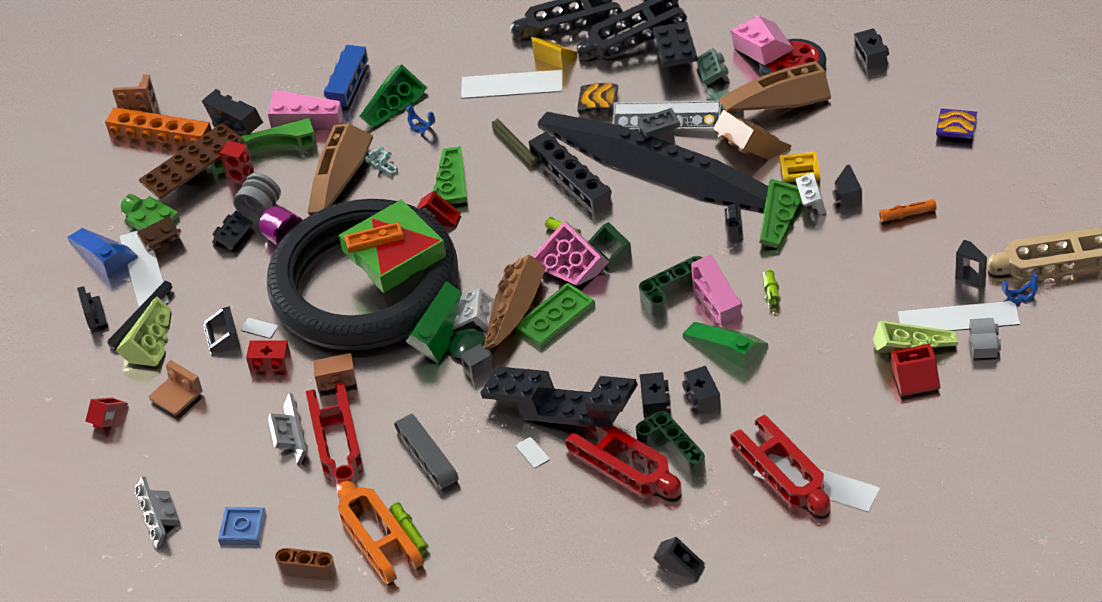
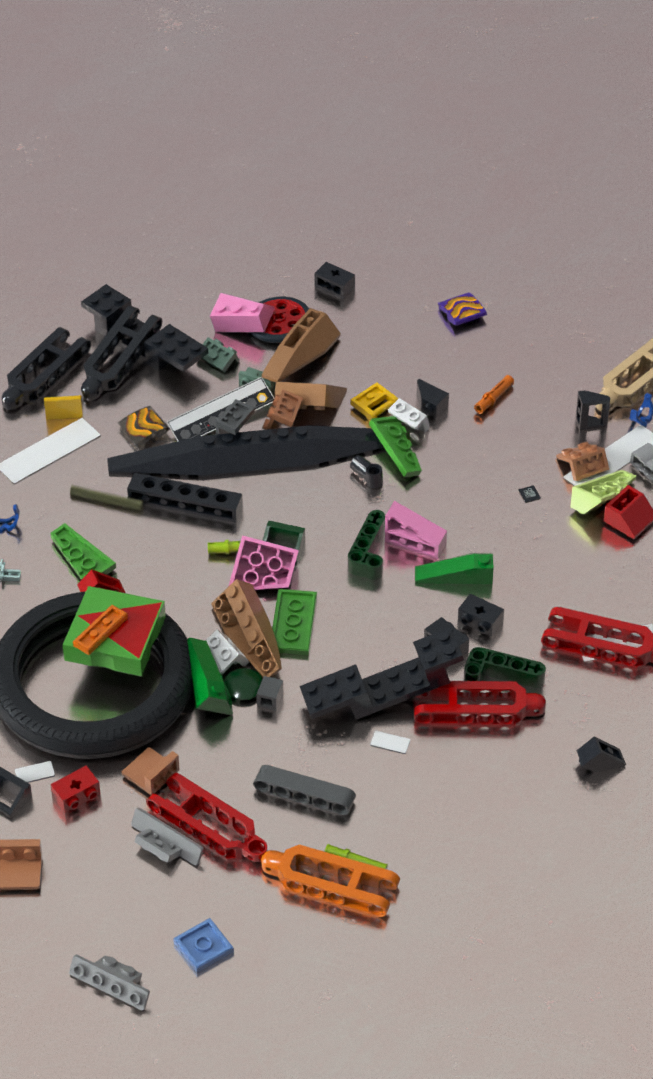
camera: 45 degrees left, 0 degrees up
dark orange beam [275,548,336,579] -> none
lime pin [762,270,781,305] -> none
none -> nougat bracket [262,389,303,430]
none -> black sticker [518,485,541,502]
none -> nougat bracket [556,442,609,481]

